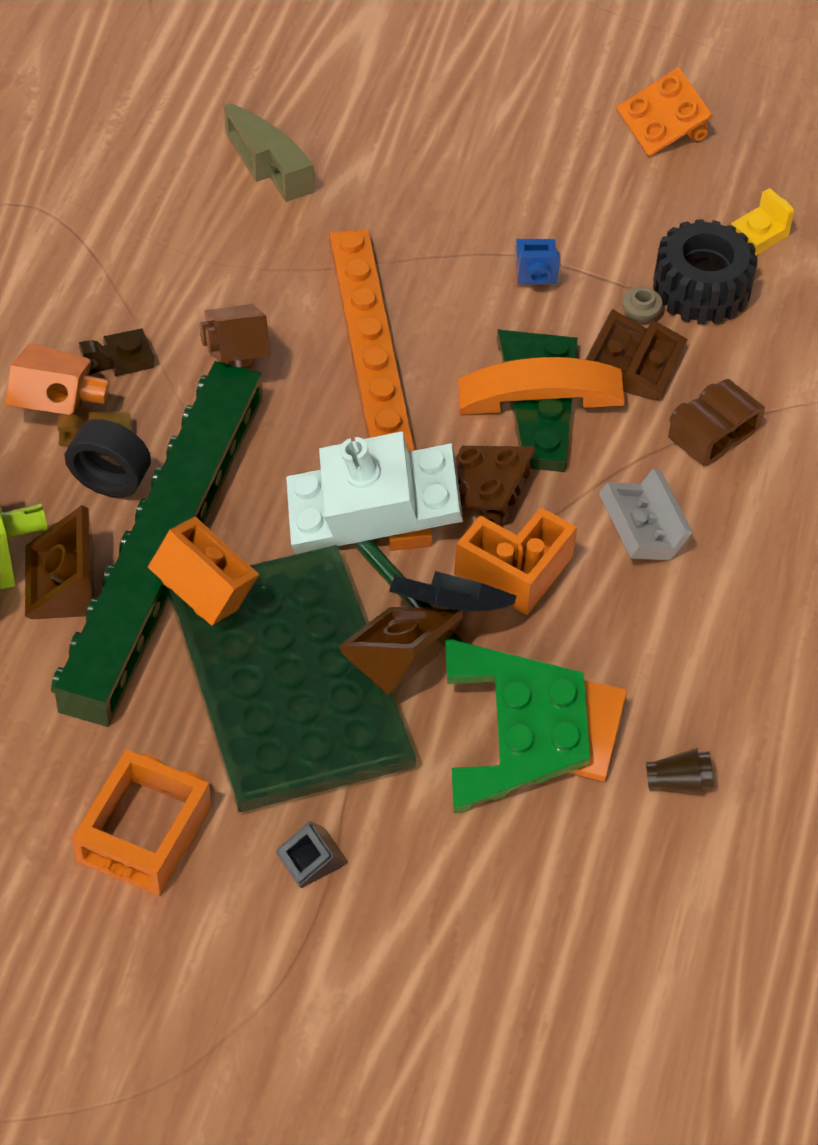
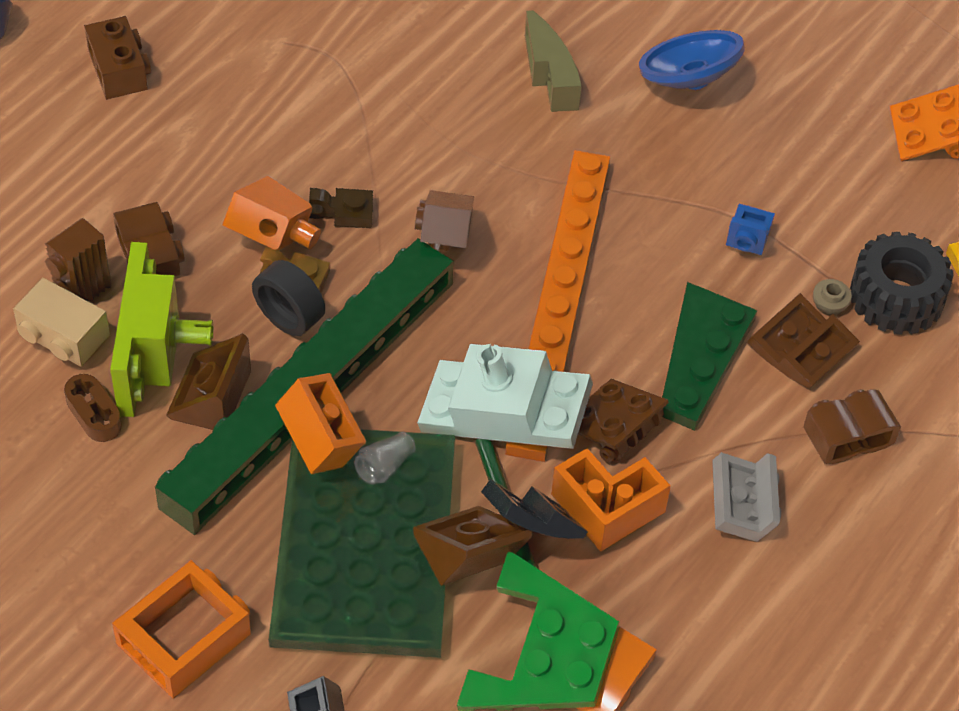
camera: 20 degrees right, 0 degrees up
orange slope [458,357,624,415] -> none
none -> clear cone [354,432,415,484]
none -> blue dish [639,30,745,90]

